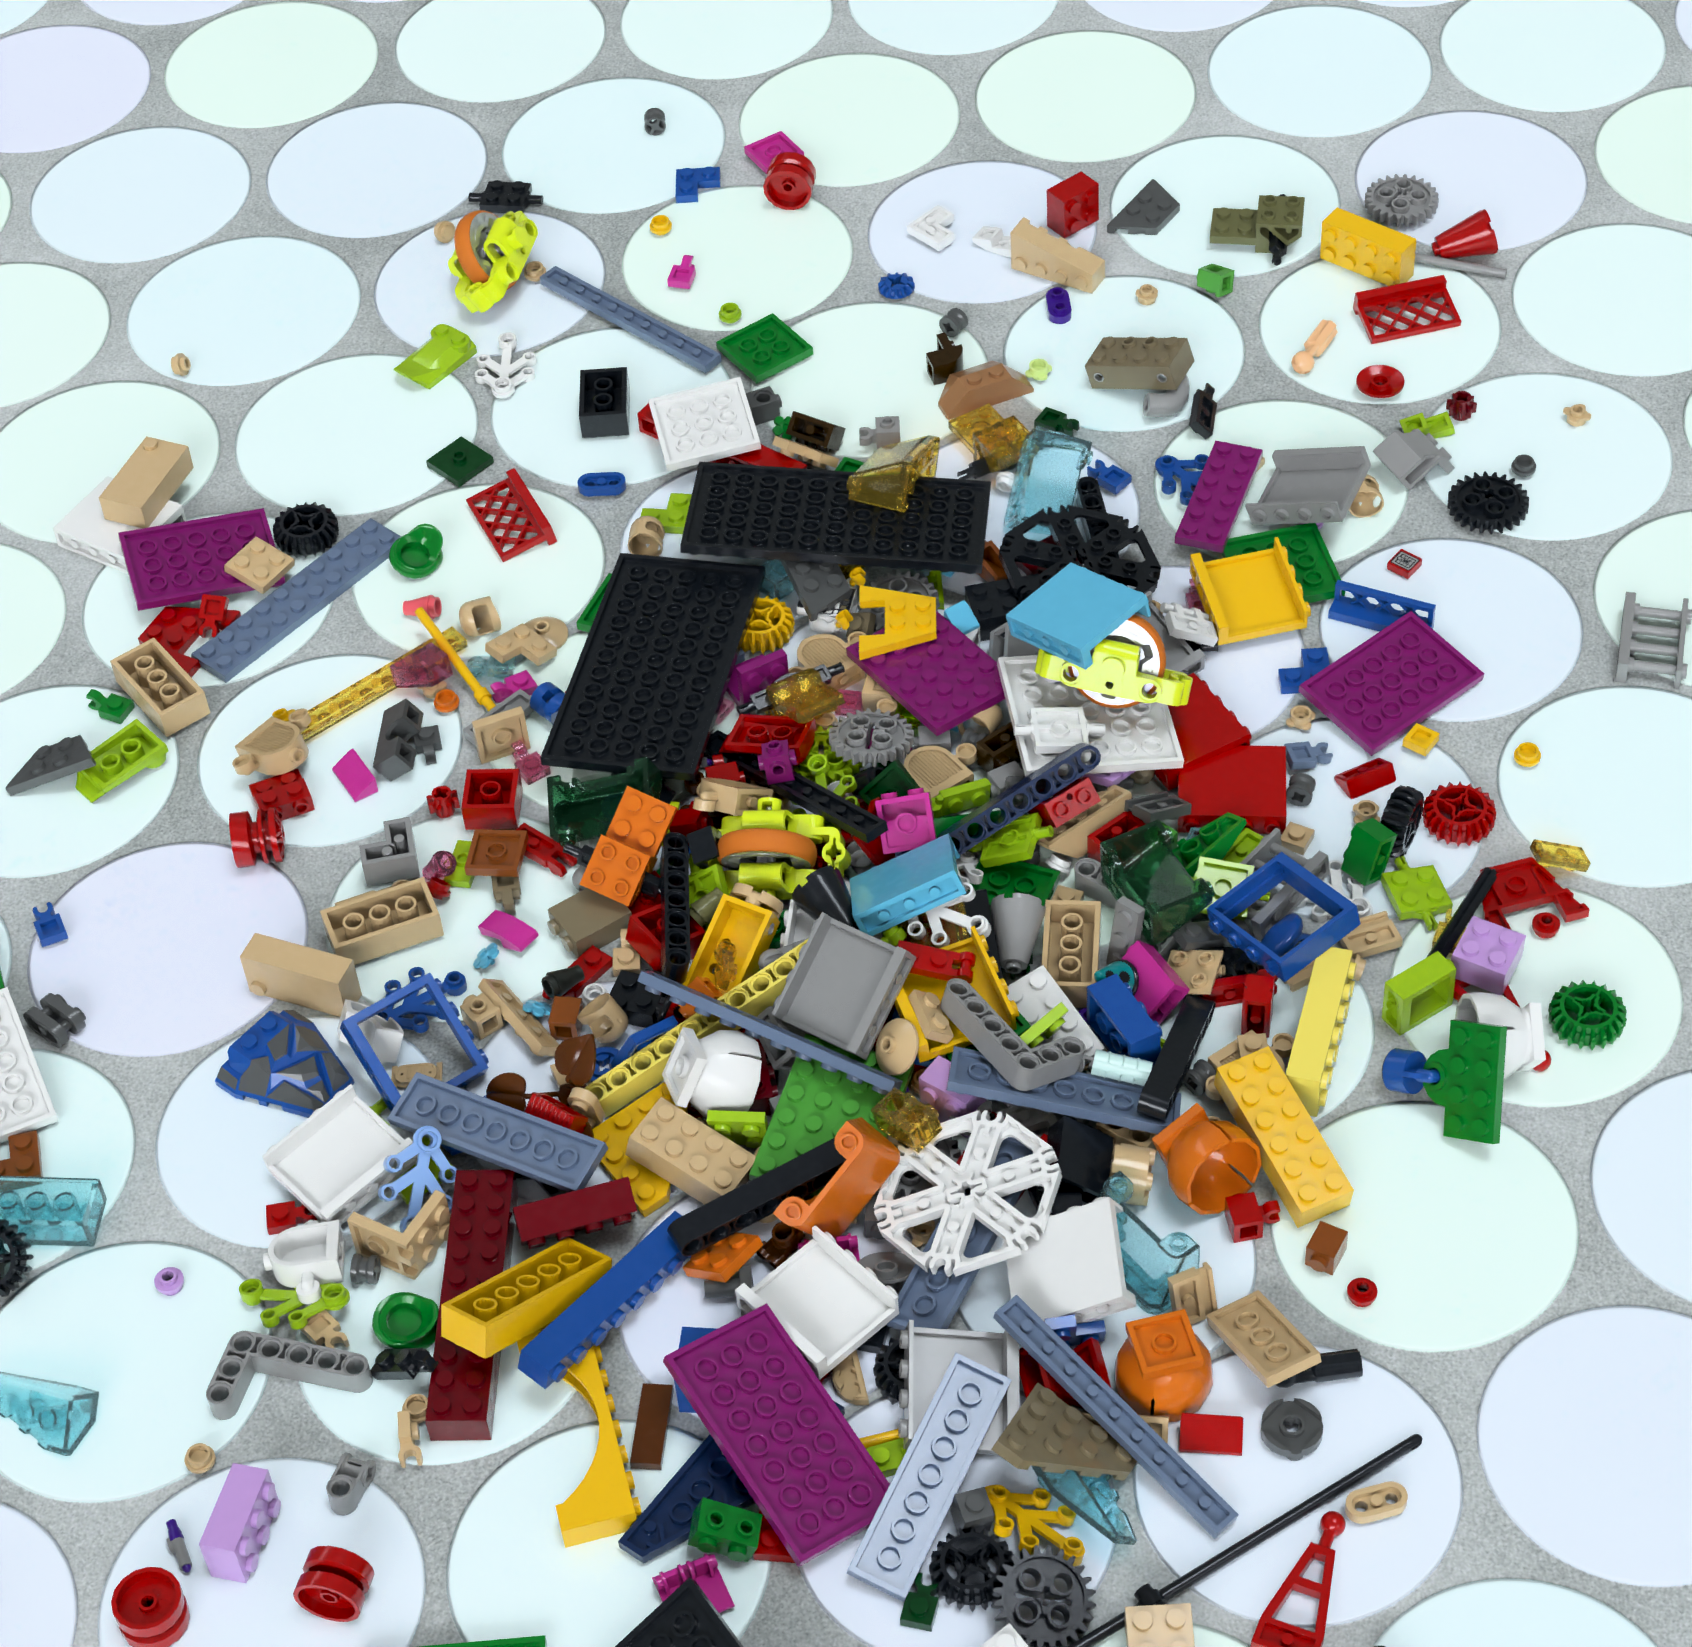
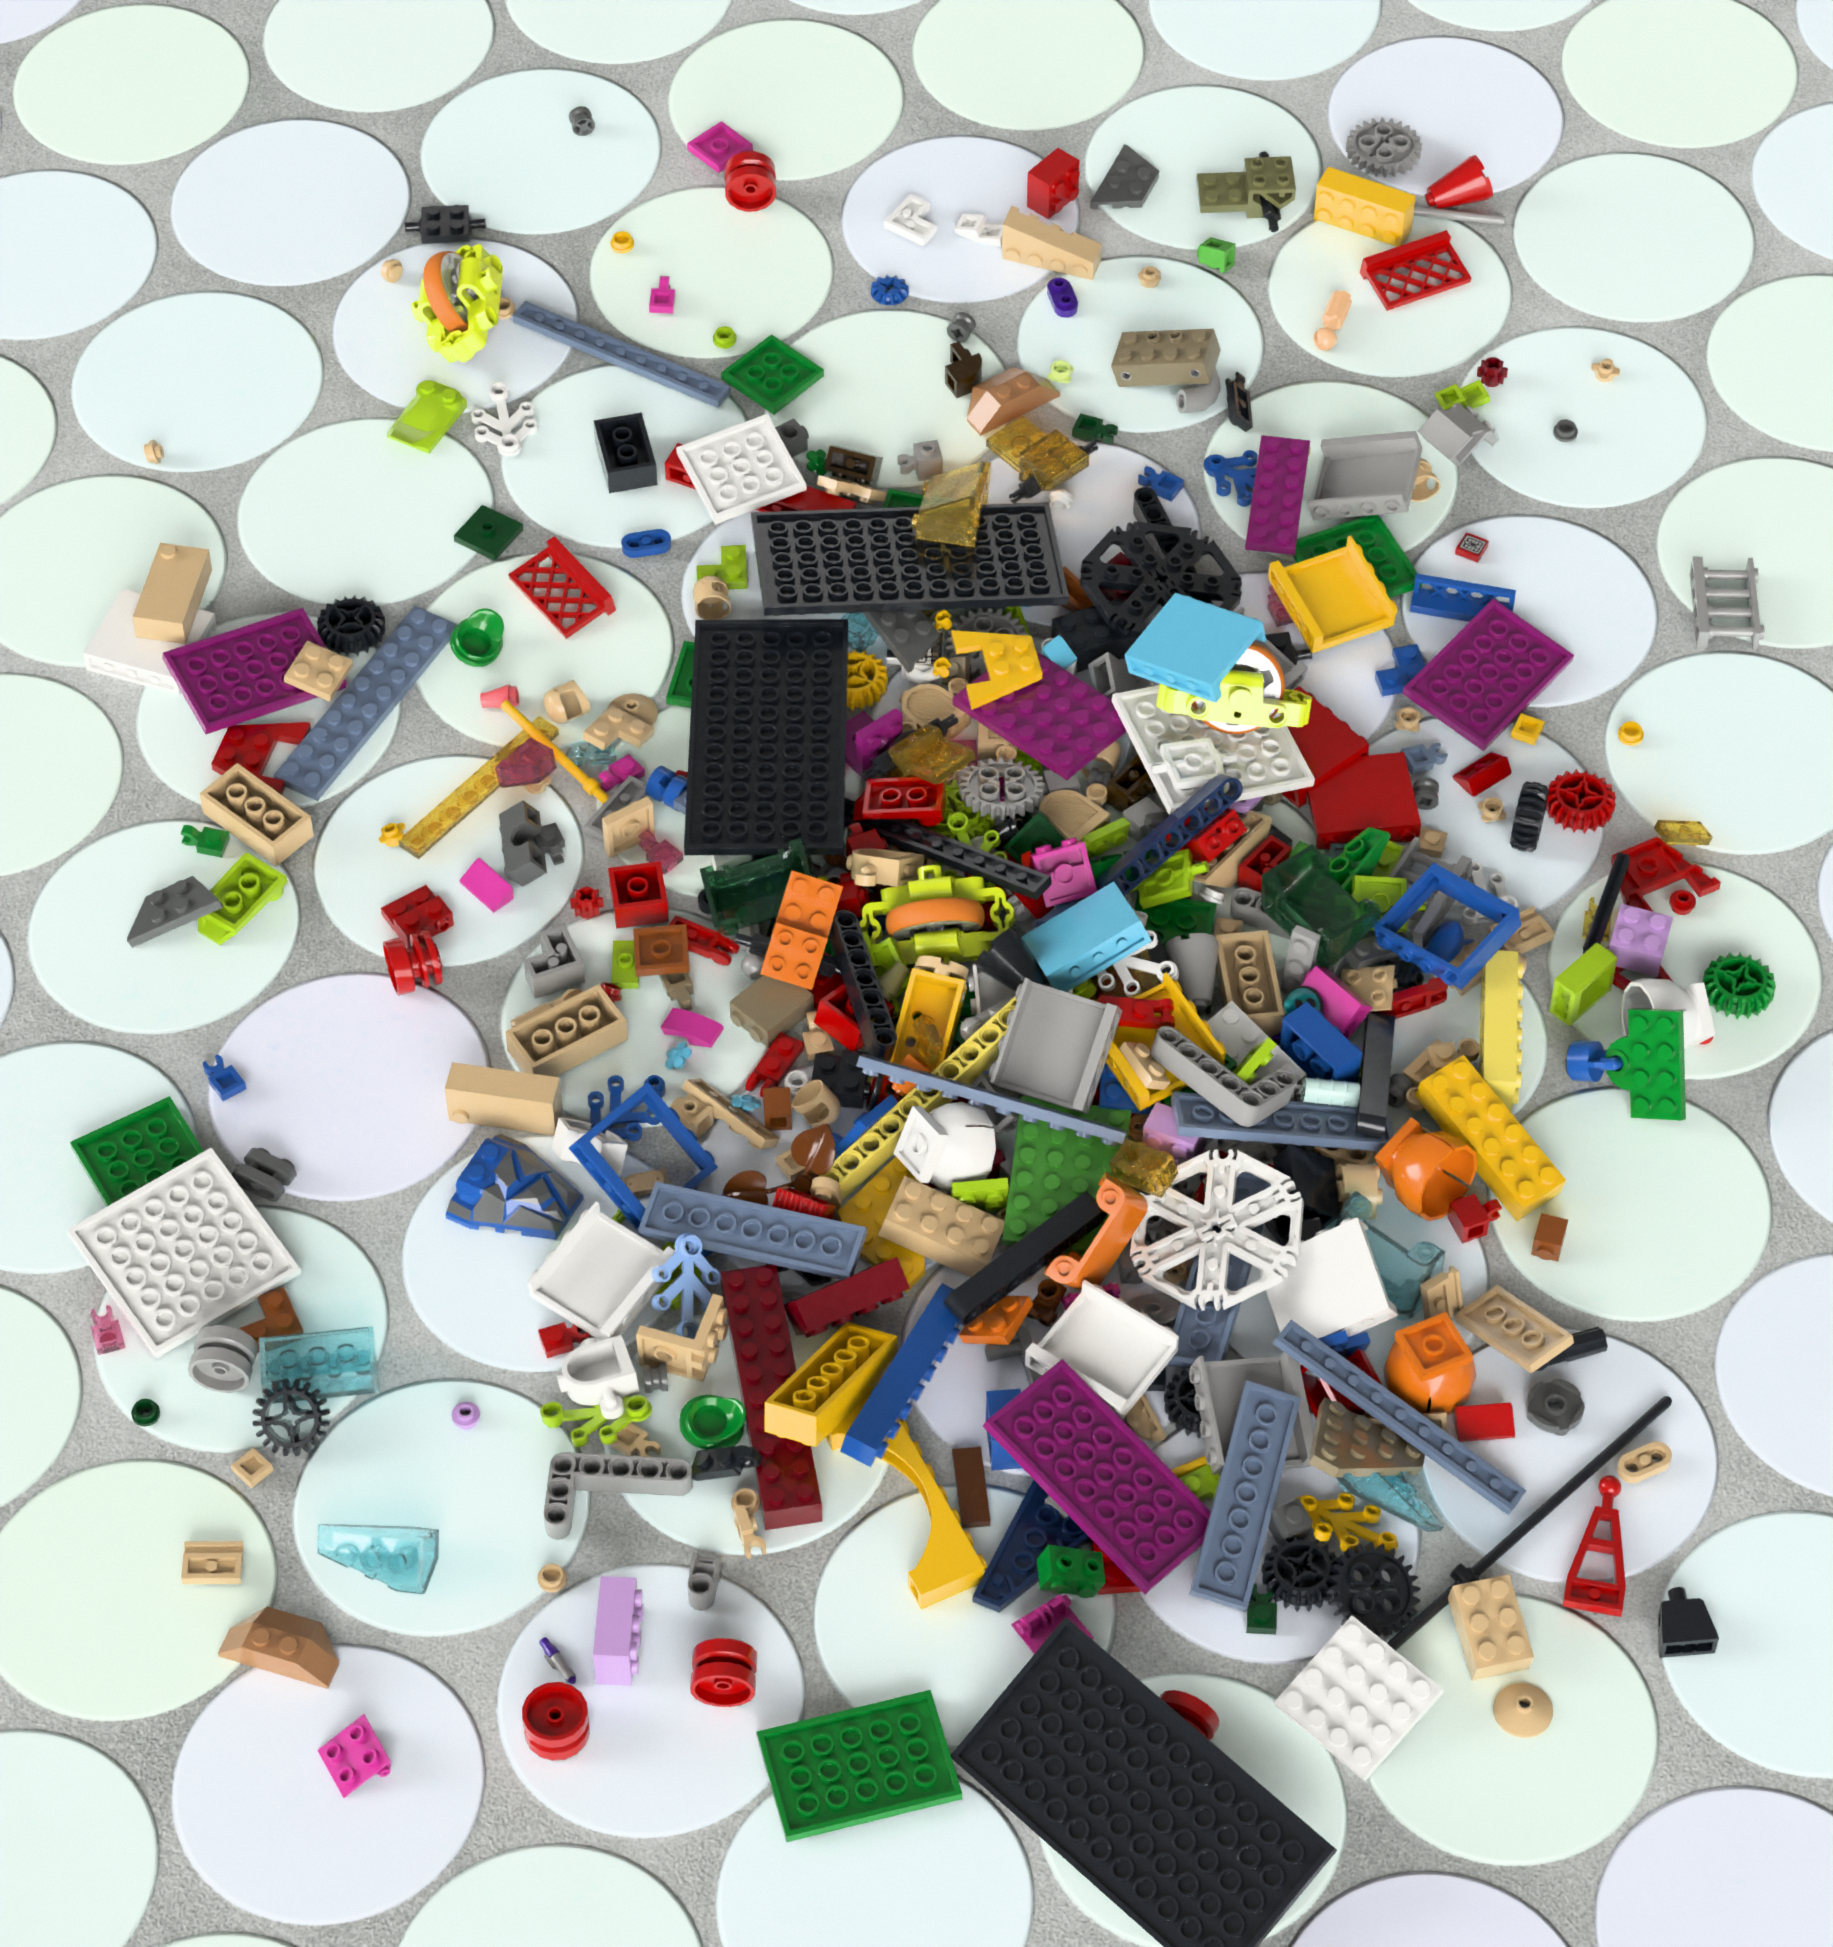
camera: 15 degrees left, 5 degrees up
red plate [198,594,229,638] -> none
tan piece [232,708,312,776] -> none
clear pink cone [422,851,457,880] -> none
orange plate [434,689,460,713] -> none
pearl dark grey cone [541,965,585,998] -> none
blue plate [675,166,721,203] -> none
black panel [686,825,722,869] -> none
magenta brick [757,739,797,785] -> none
tan dish [875,1018,919,1076] -> none
clear light blue windscreen [1003,426,1093,535] -> none
dark grey plate [1124,791,1192,825] -> none
white plate [1160,602,1218,647] -> none
red brick [1241,974,1275,1038] -> none
green brick [1341,817,1397,886] -> none
red plate [1347,1278,1378,1307] -> none
red dish [1356,365,1405,398] -> none
lime plate [1380,856,1453,931] -> none
black gear [1447,471,1529,534] -> none

